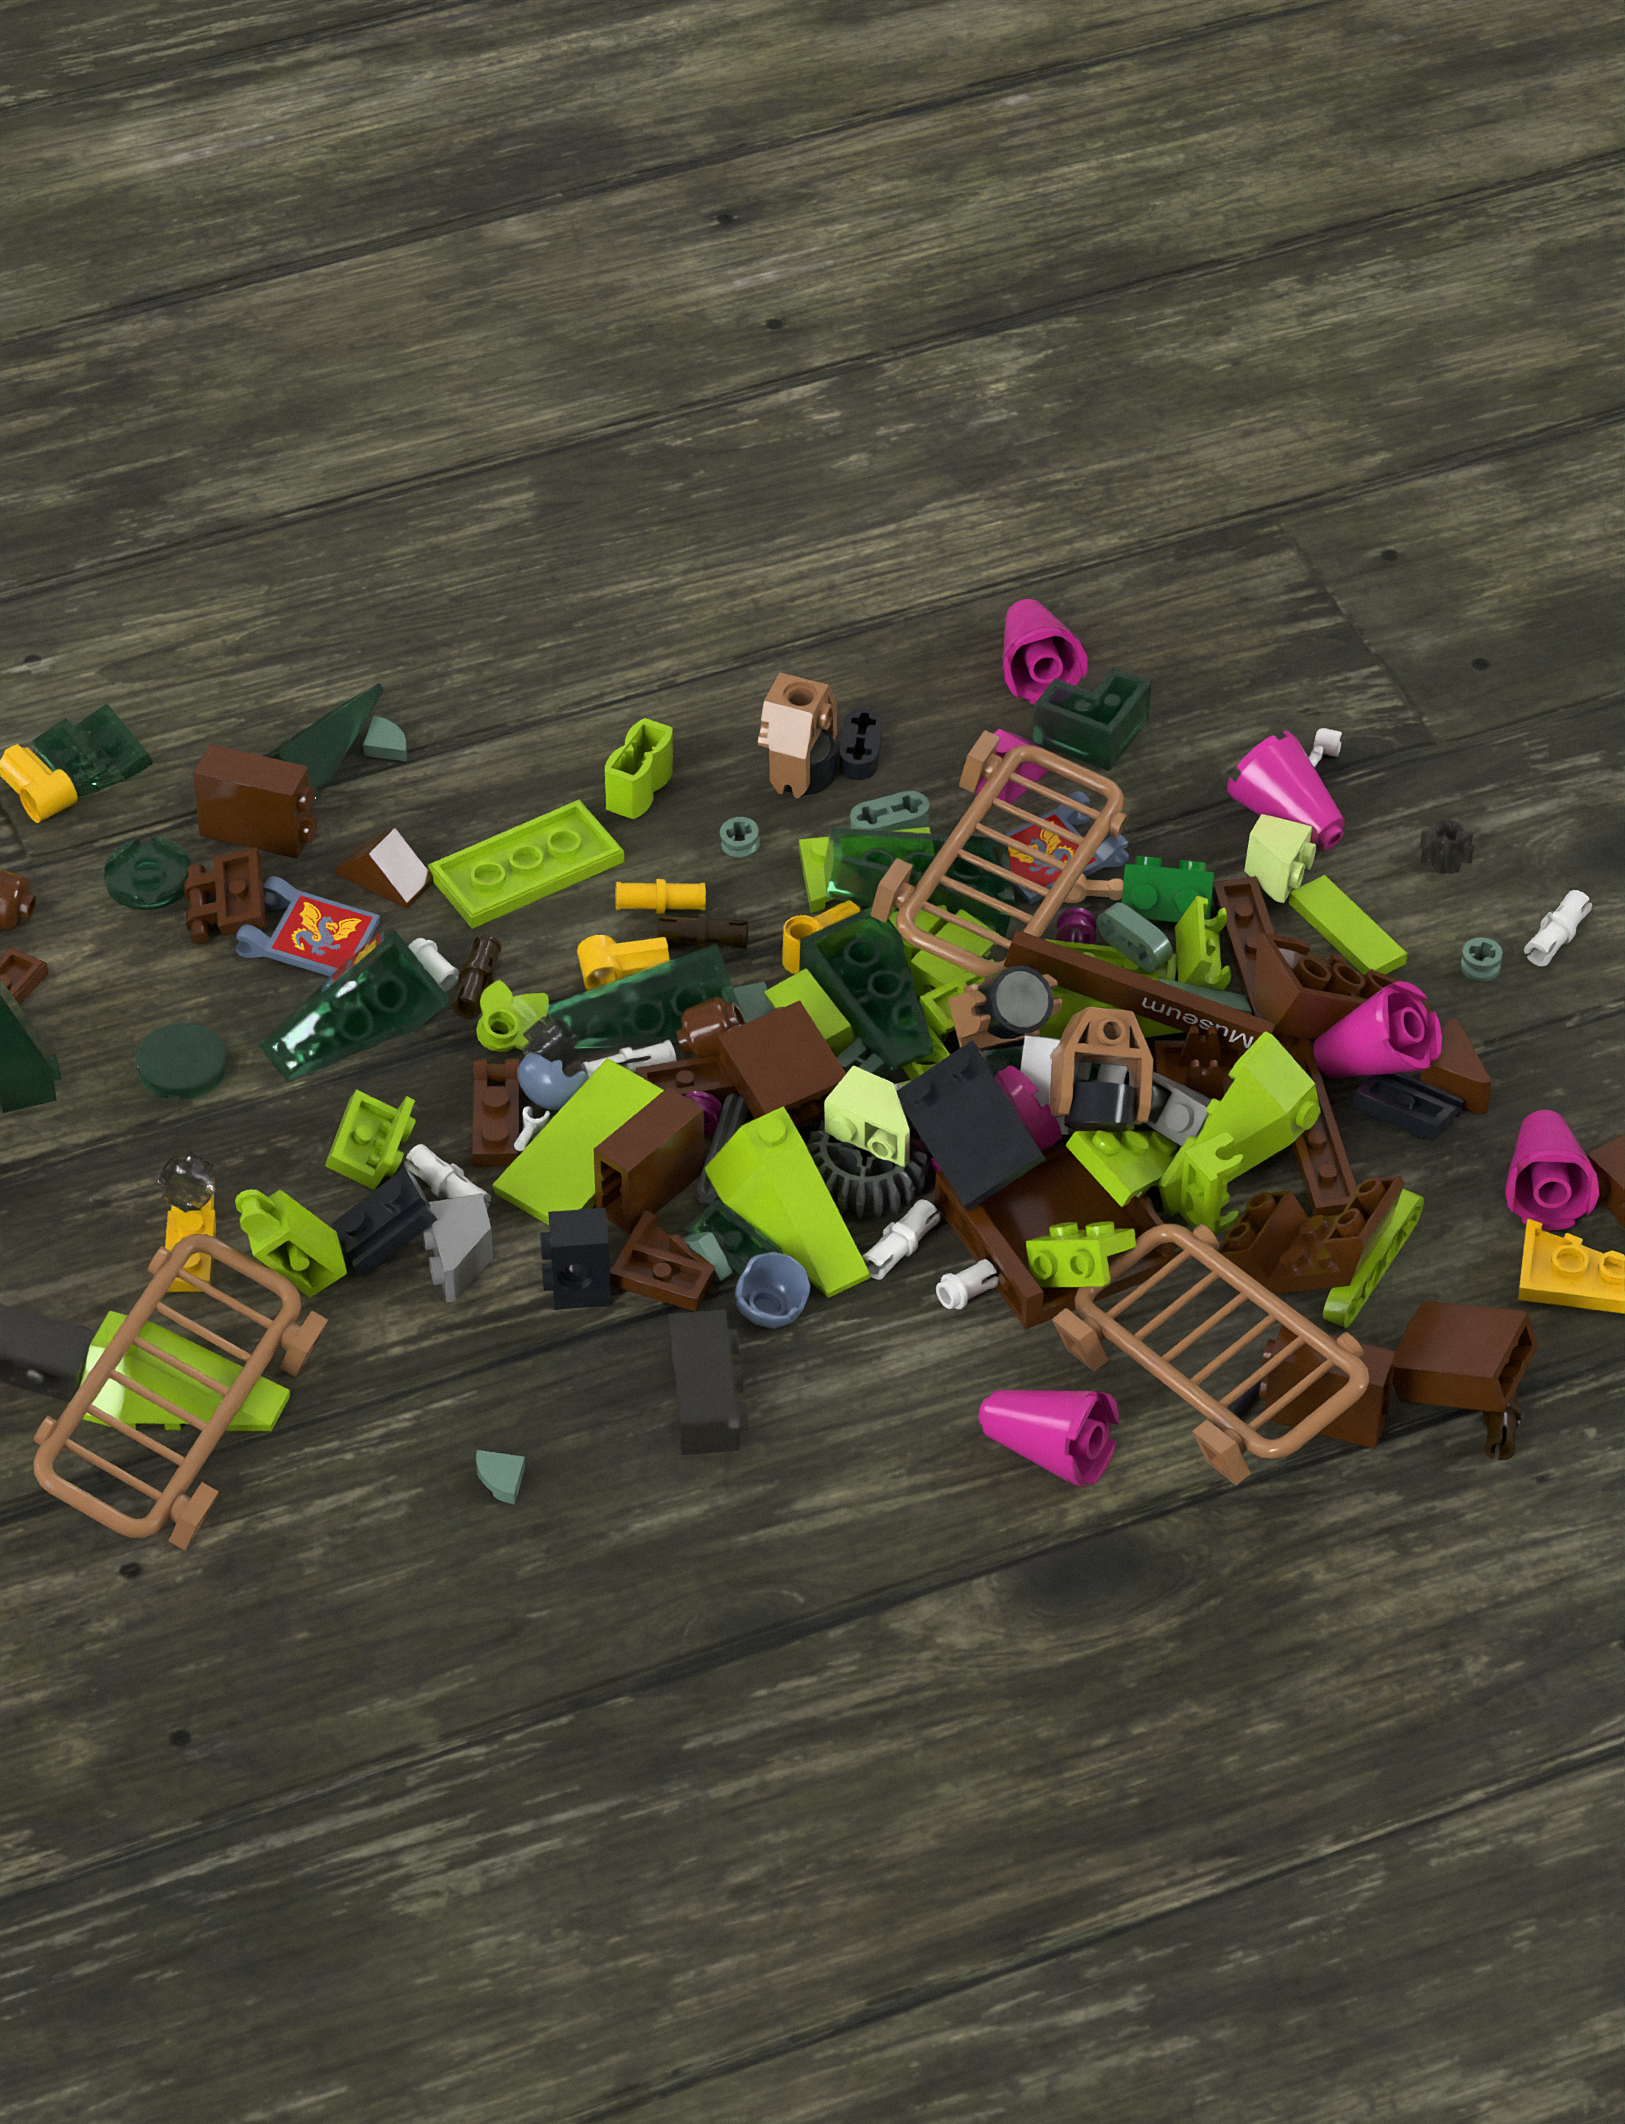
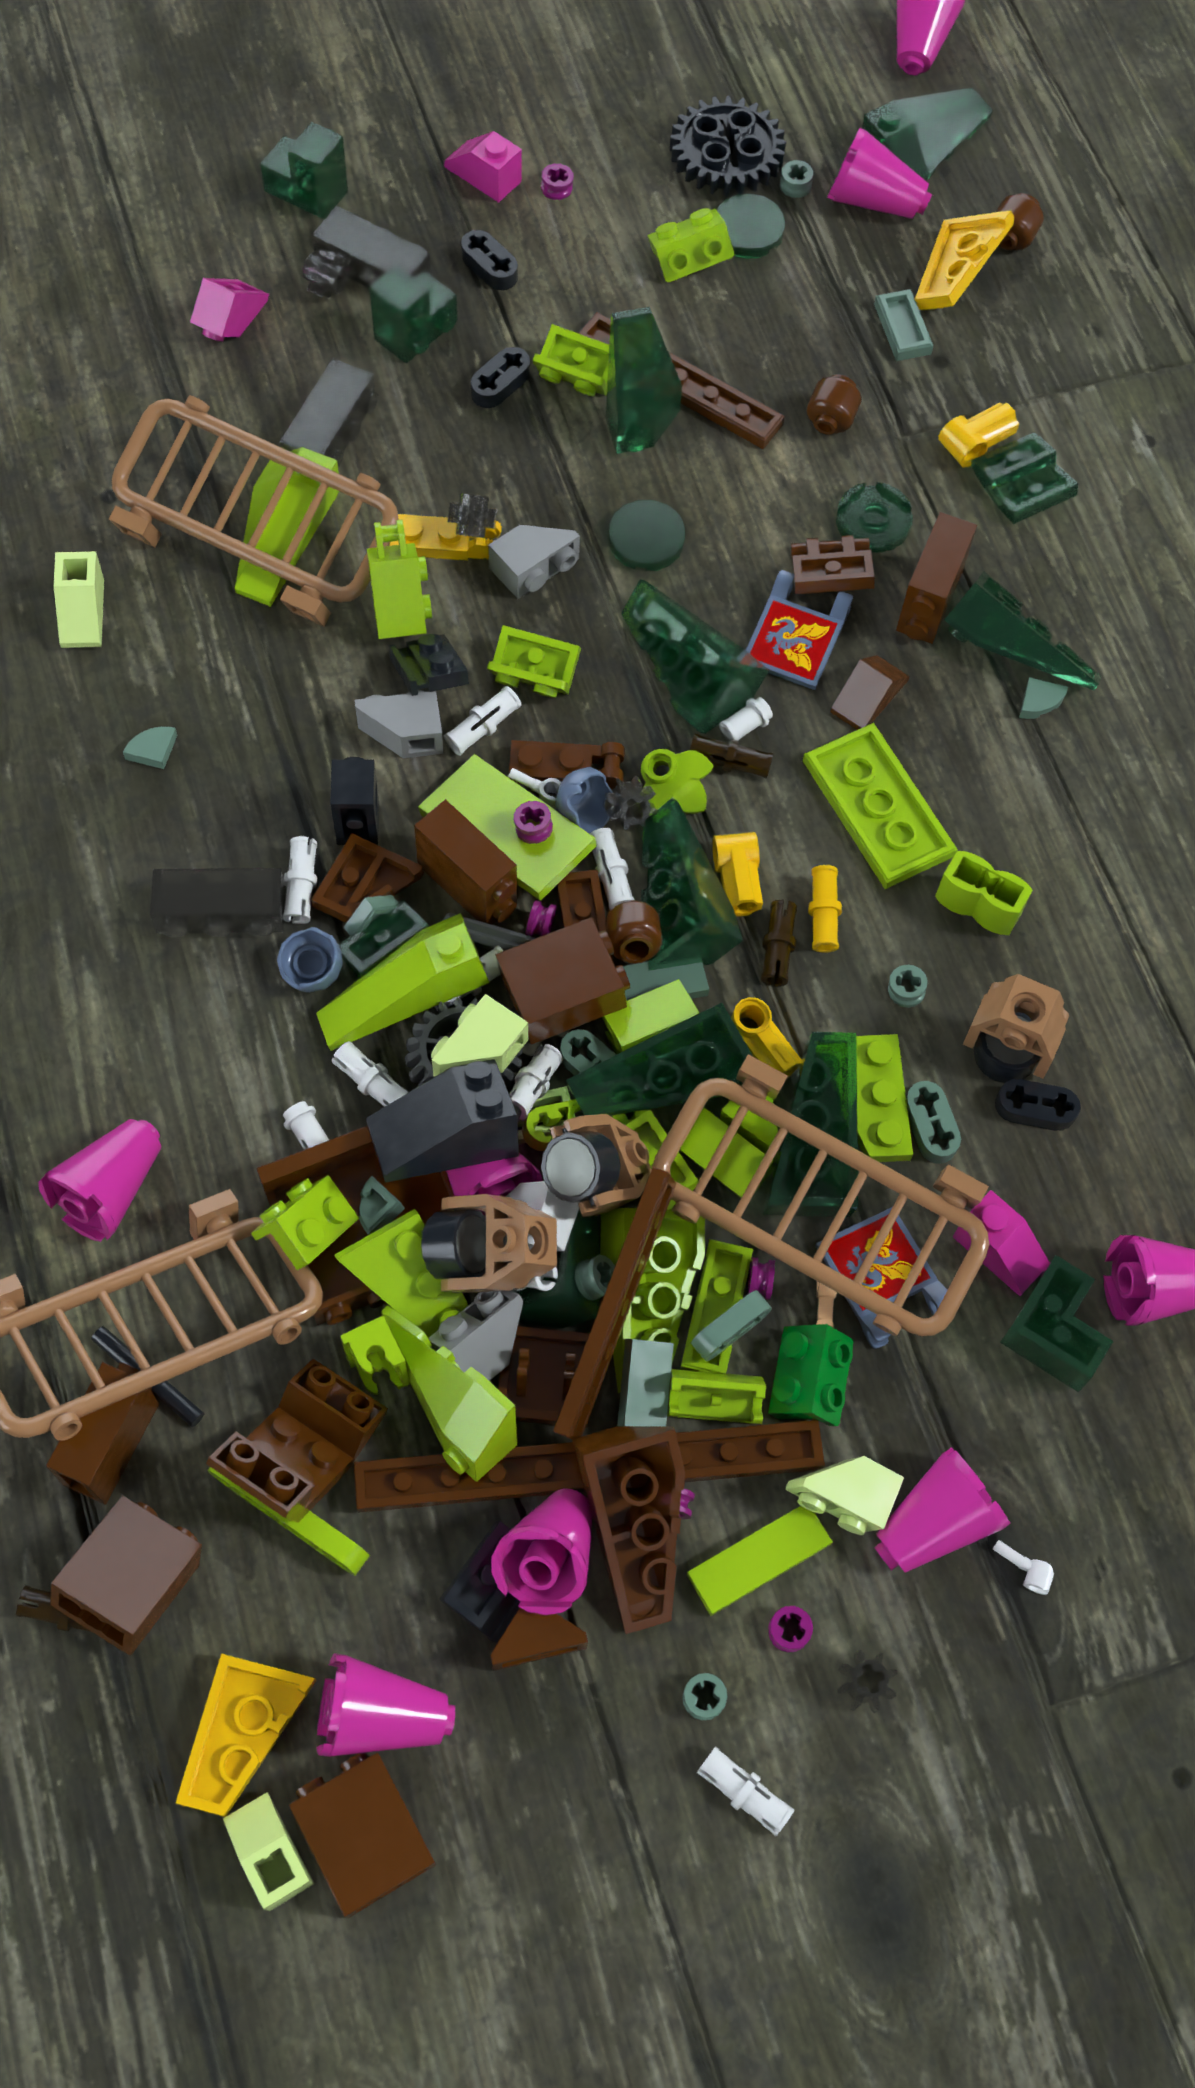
camera: 90 degrees right, 20 degrees up
none -> yellowish green slope [54,551,104,648]
none -> white pin [283,836,317,924]
none -> sand green tile [359,1176,405,1235]
none -> light grey slope [488,525,580,599]
none -> magenta bush [513,801,553,844]
none -> magenta bush [768,1606,813,1653]

